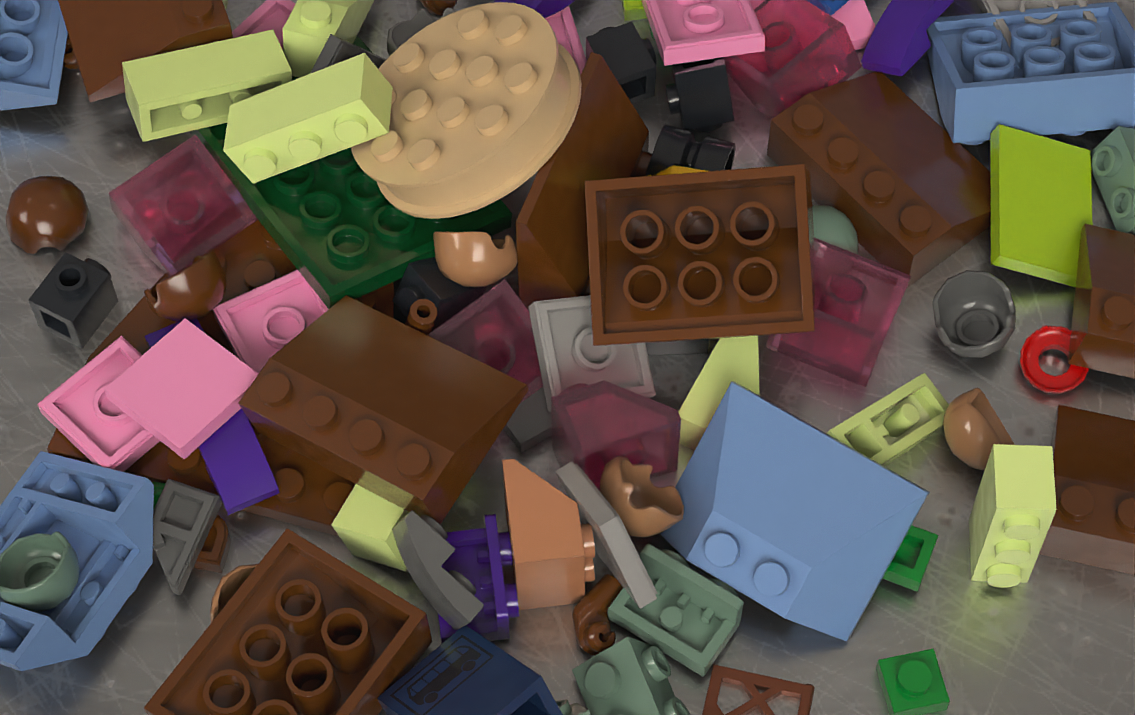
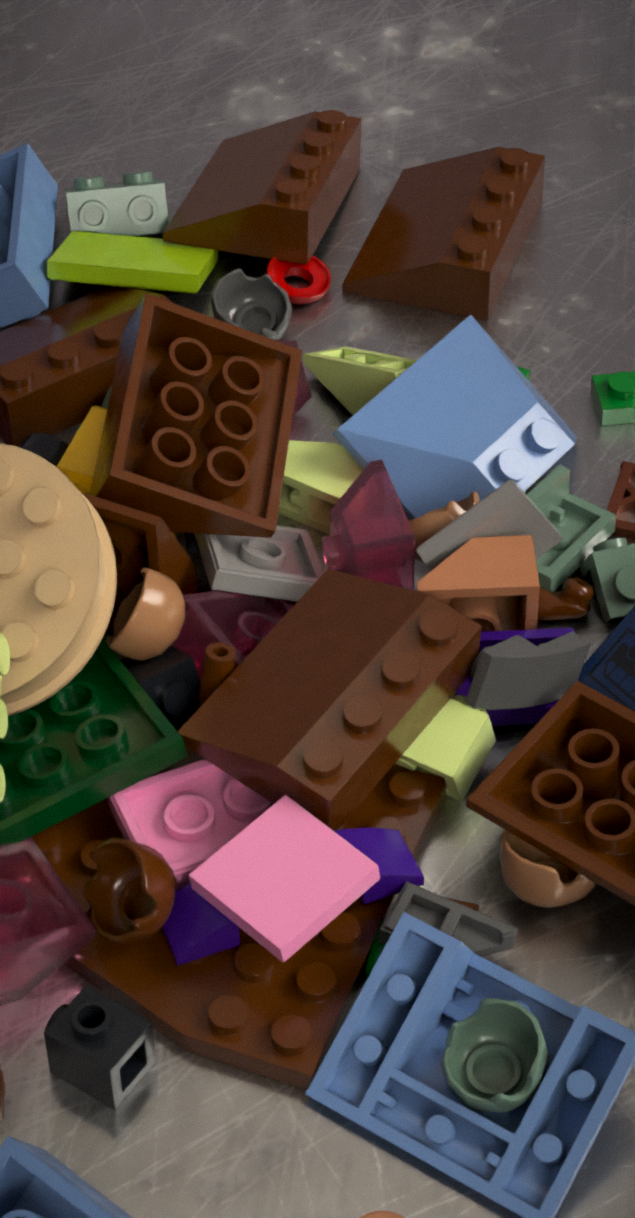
camera: 85 degrees left, 15 degrees down
bright pink tile [37,336,160,472] -> none
medium nougat hair [943,387,1015,471] -> none
yellowish green brick [968,444,1057,588] -> none

